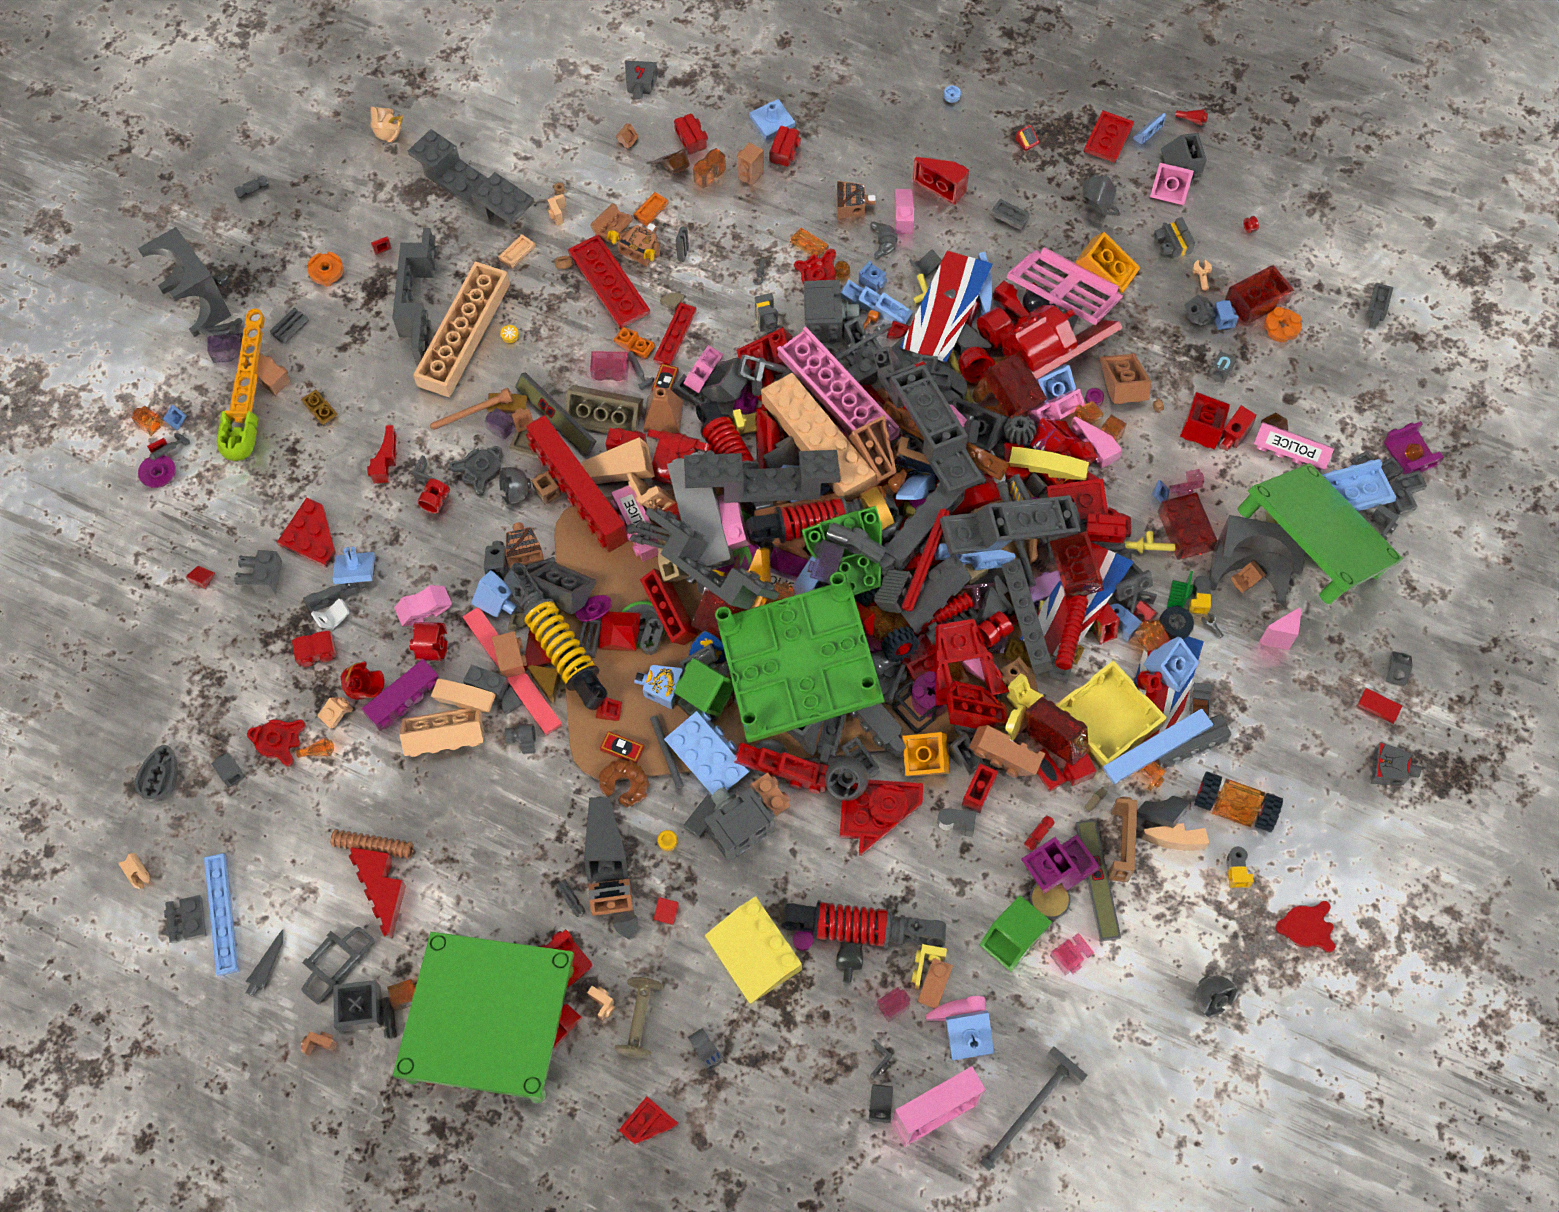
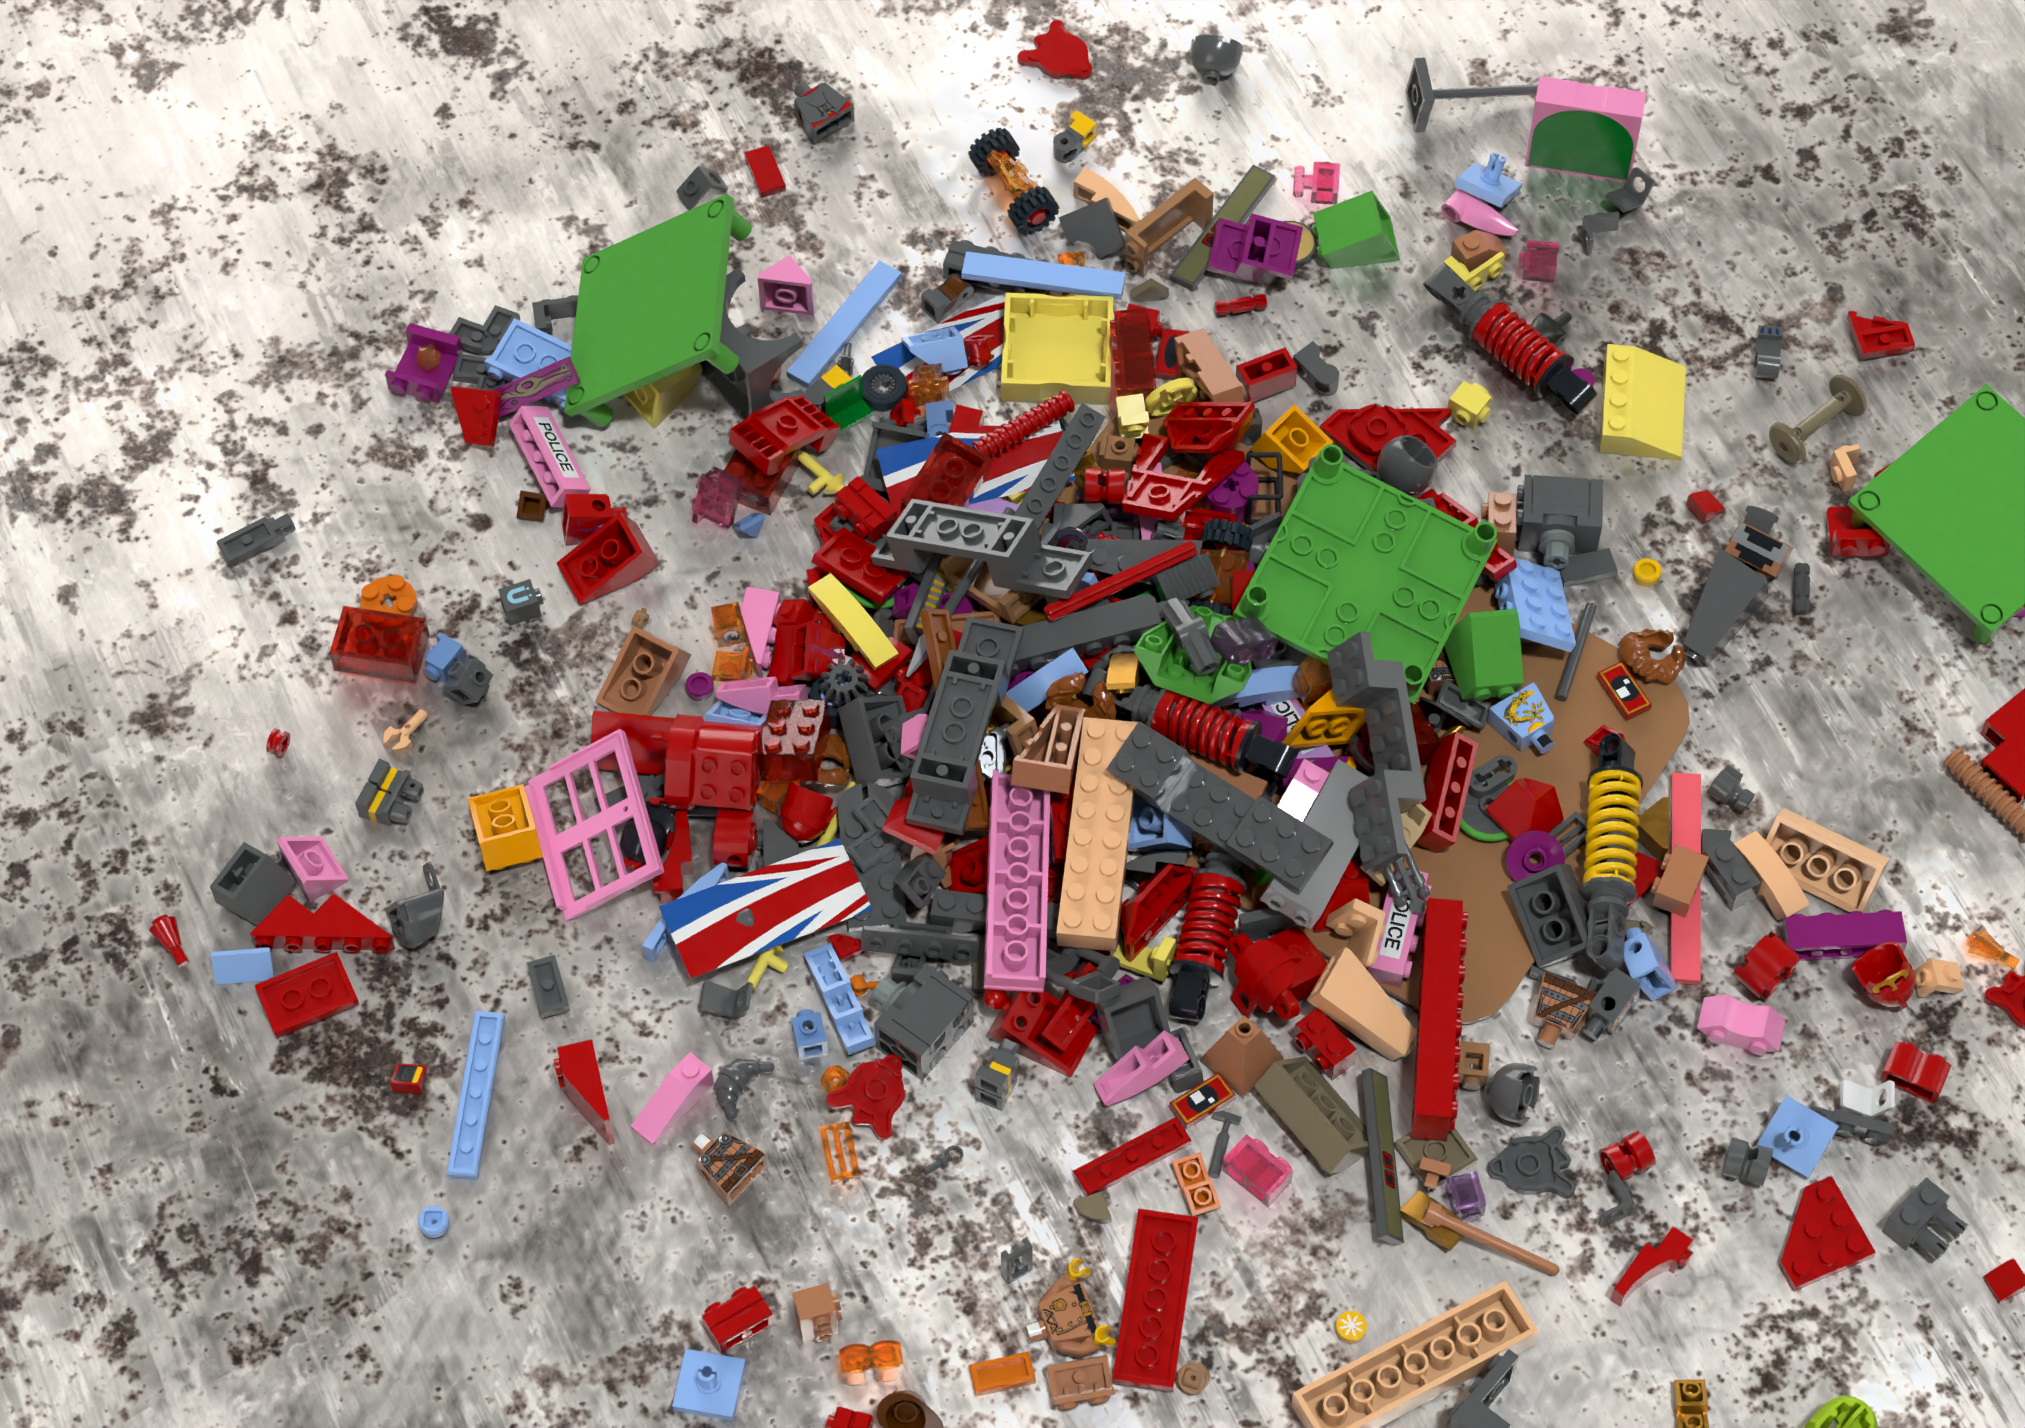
camera: 140 degrees left, 5 degrees down
none -> red slope [250,893,395,953]
none -> light blue tile [447,1011,505,1180]
none -> red wing [451,386,502,447]
none -> magenta tile [492,357,581,417]
none -> red plate [729,394,841,476]
none -> light blue tile [786,260,902,388]
none -> light yellow brick [1448,381,1492,430]
none -> dark grey wheel [1721,1137,1773,1186]

